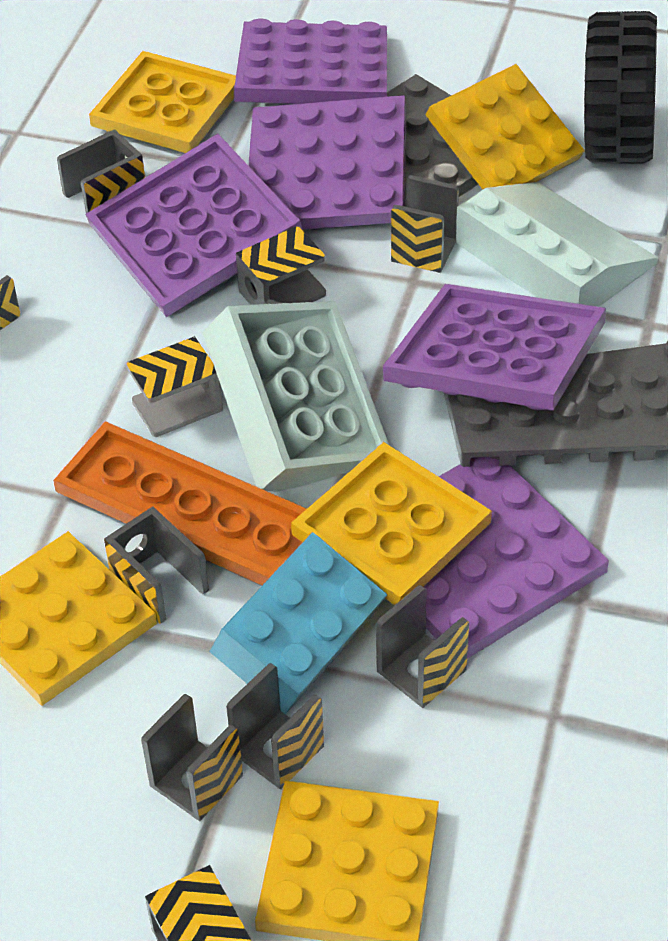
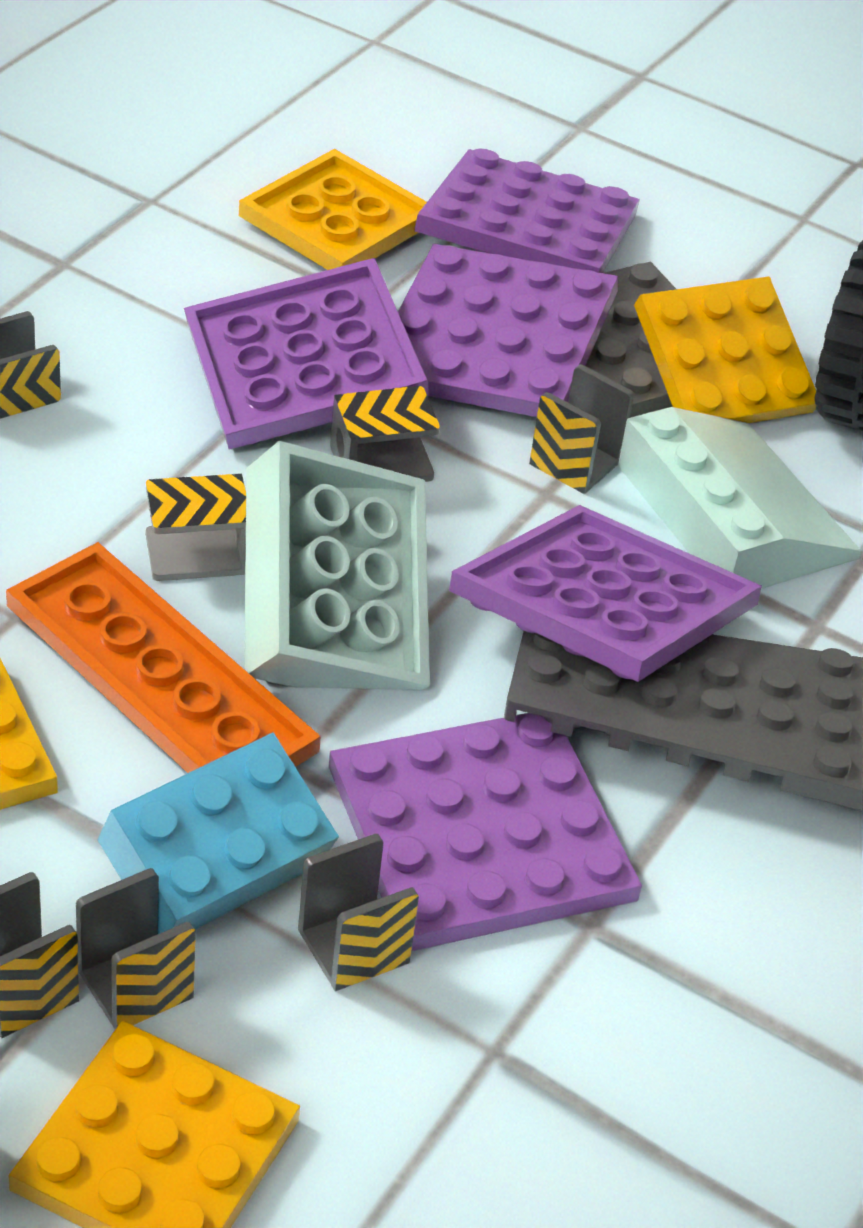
camera: 10 degrees right, 5 degrees down
dark grey piece [57,129,145,213] -> none
dark grey piece [104,506,209,624] -> none
yellow plate [291,442,492,605] -> none

